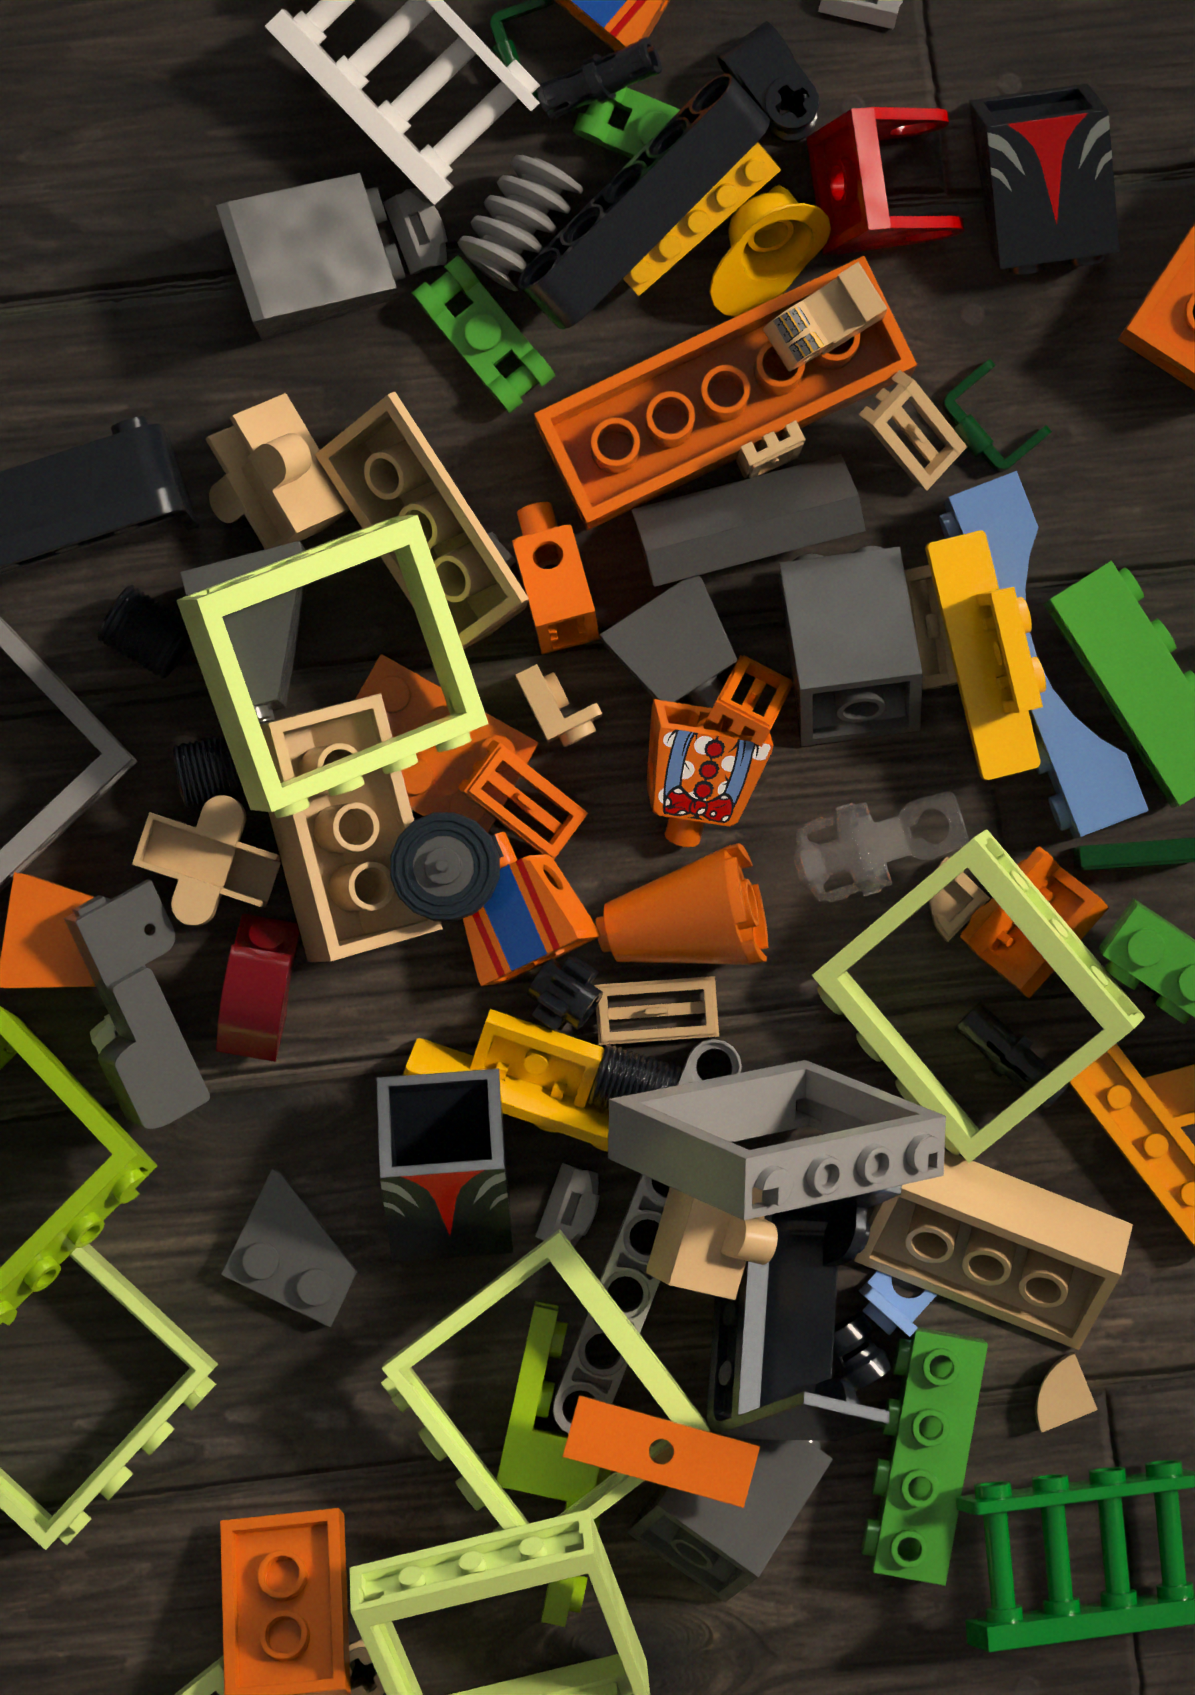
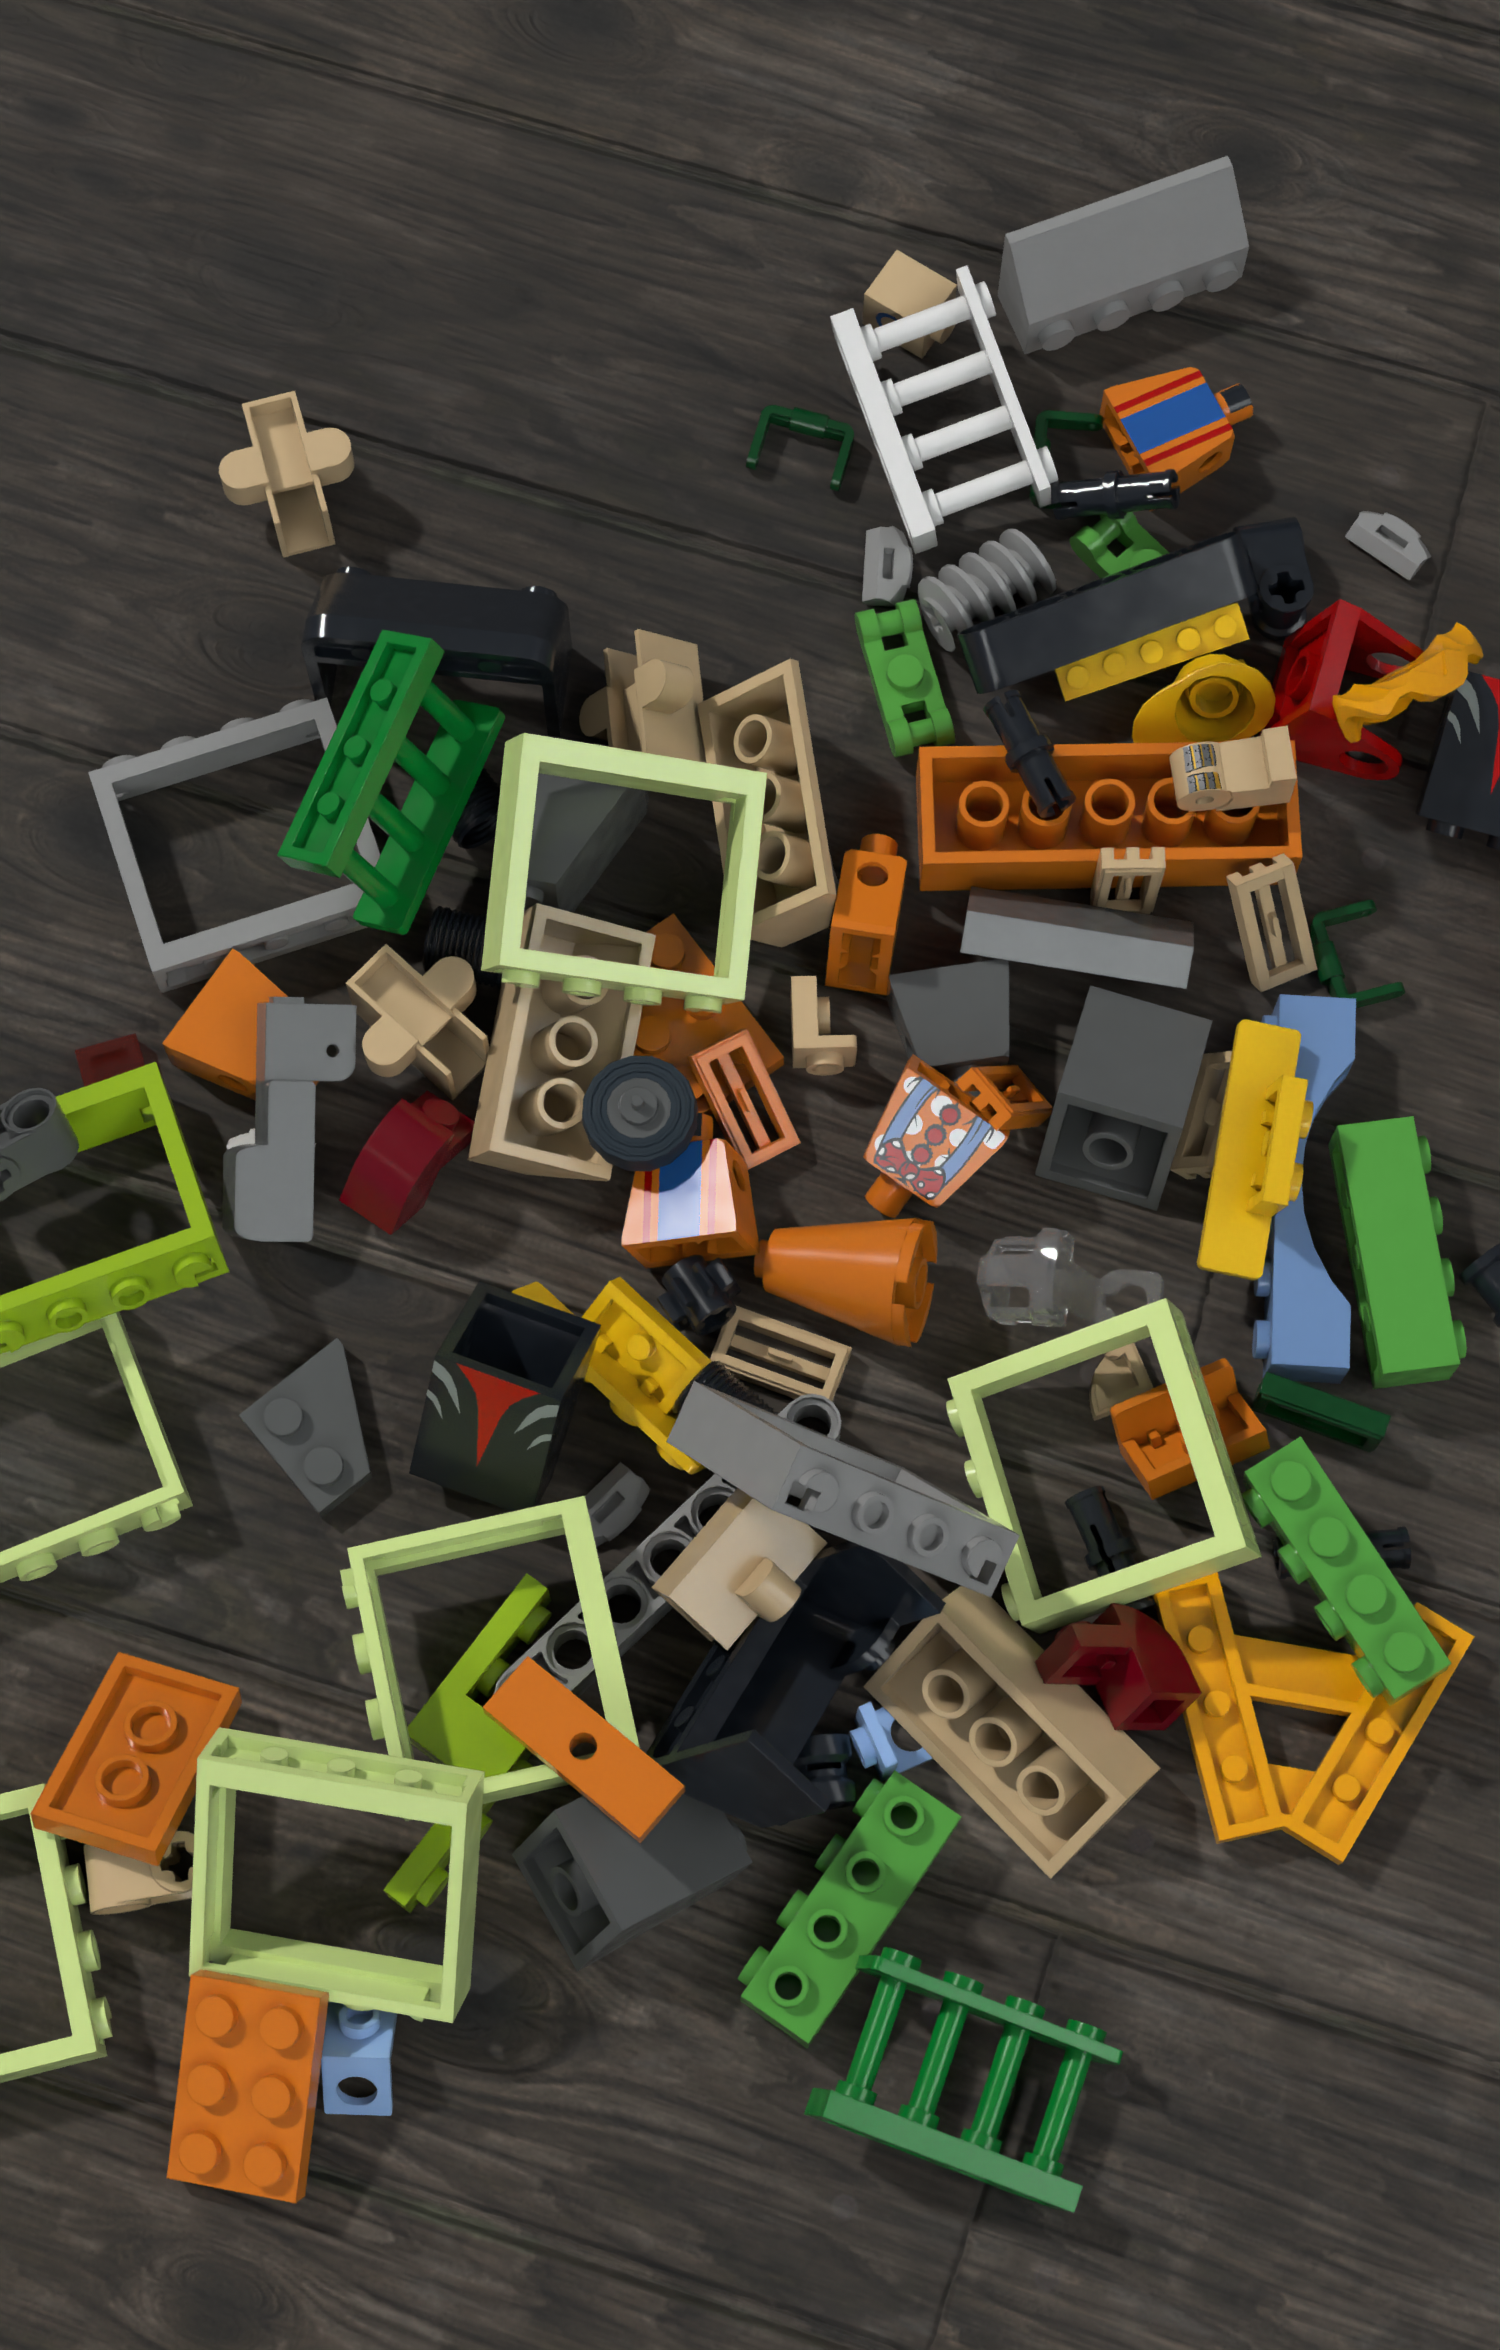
camera: 30 degrees right, 15 degrees down
slope [216,173,406,341] -> none
tan tile [1035,1352,1098,1433] -> none
none -> green fence [277,629,505,935]
none -> dark green piece [746,405,854,492]
none -> black pin [983,690,1076,818]
none -> dark red brick [1035,1603,1202,1731]
none -> light orange piece [1332,622,1483,743]

